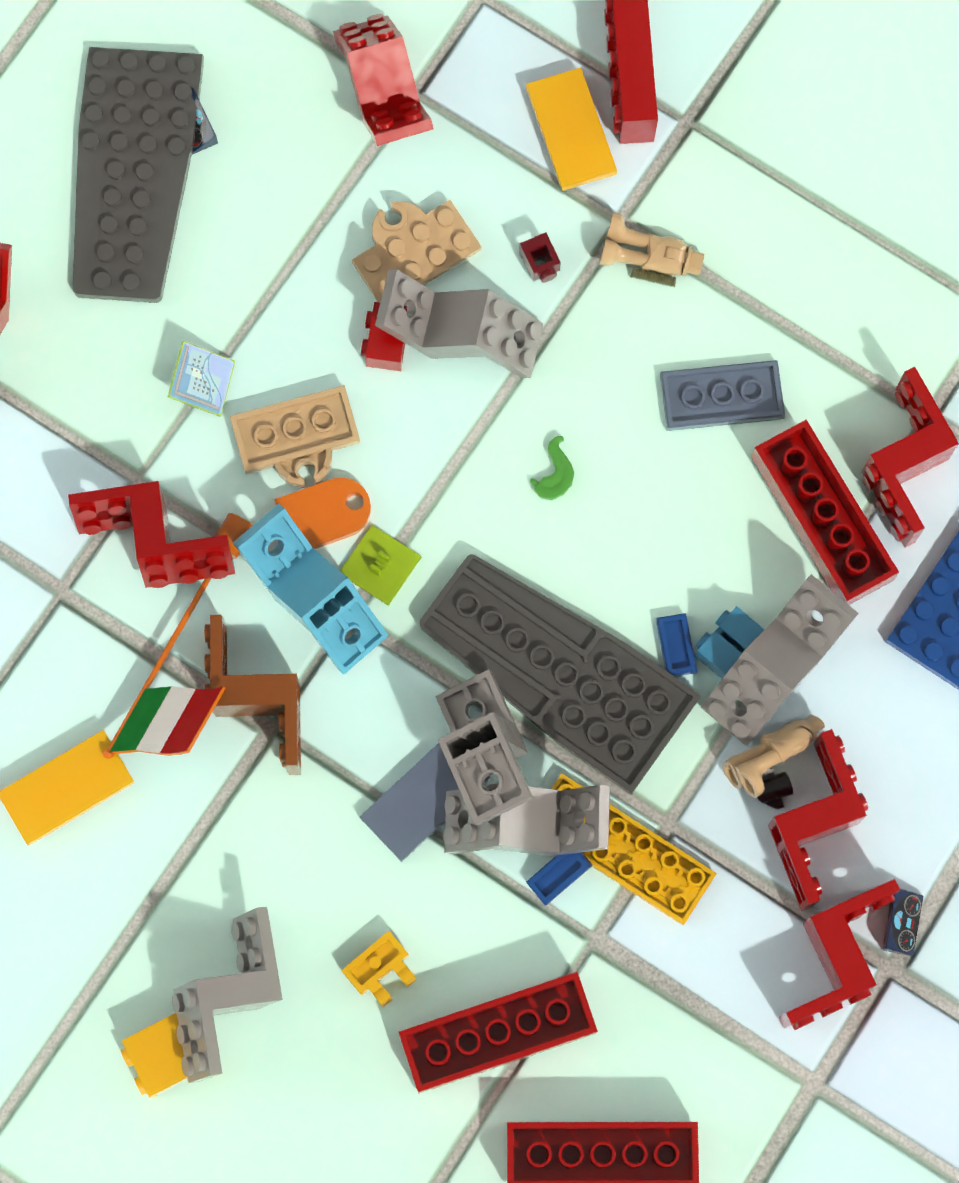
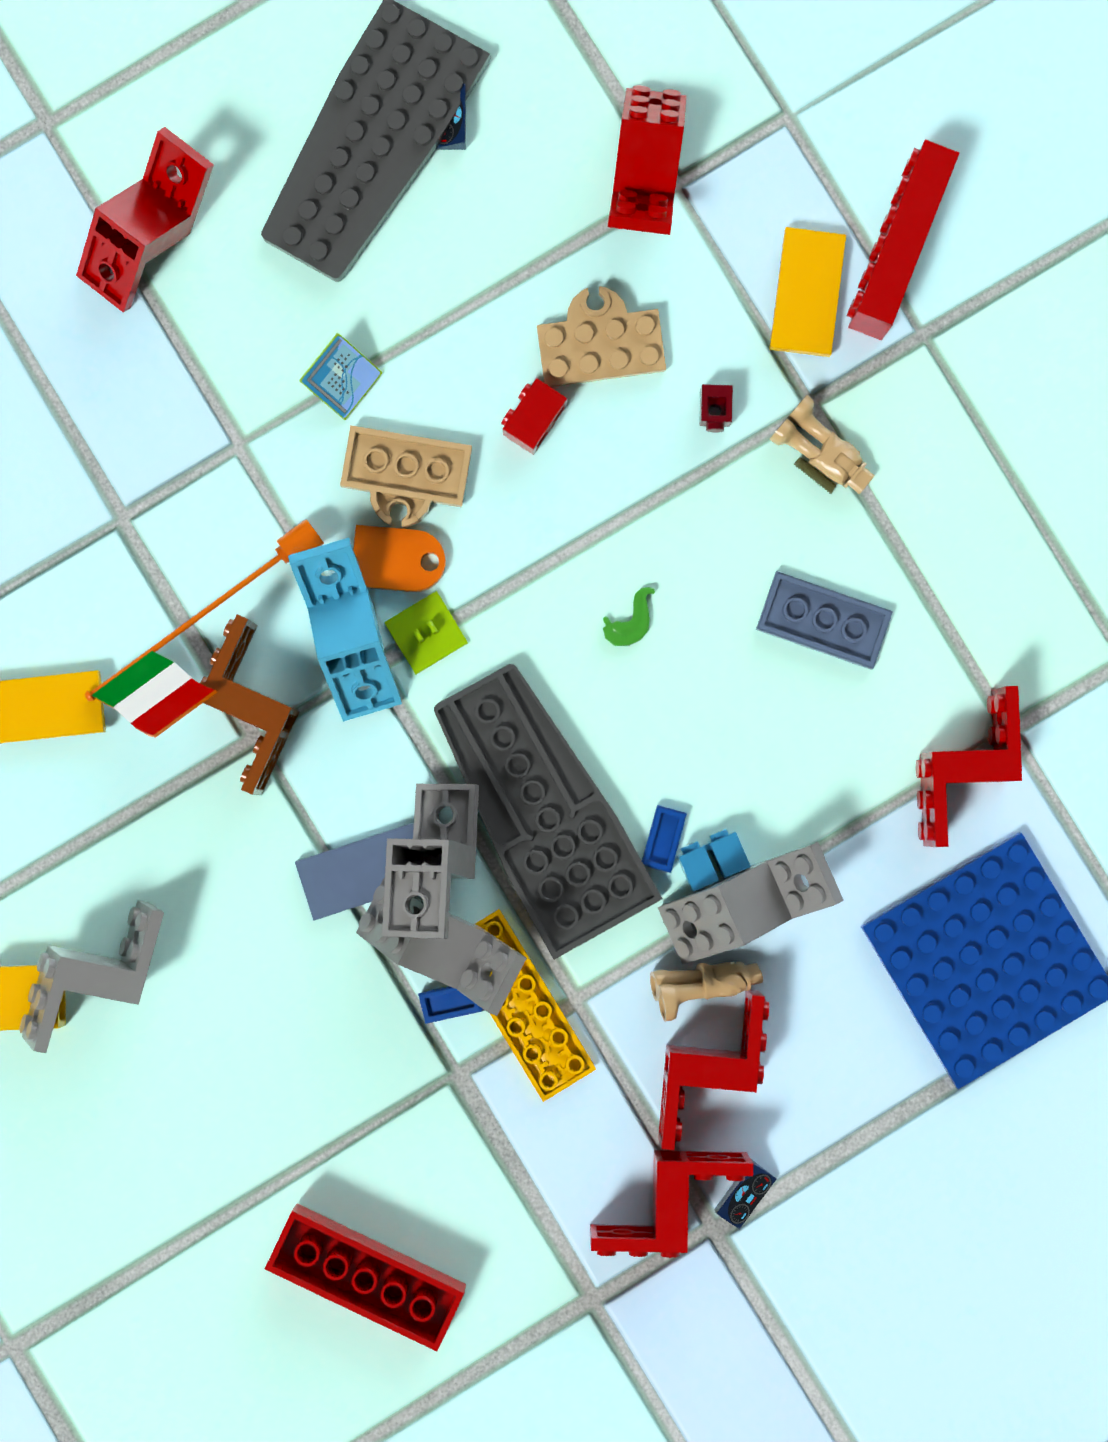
camera: 25 degrees right, 10 degrees up
red bracket [68,481,235,588] -> none
yellow plate [341,931,417,1008] -> none
light grey bracket [375,269,543,378] -> none
red brick [398,971,598,1094] -> none
red brick [751,419,899,605] -> none
black piece [757,767,794,810] -> none

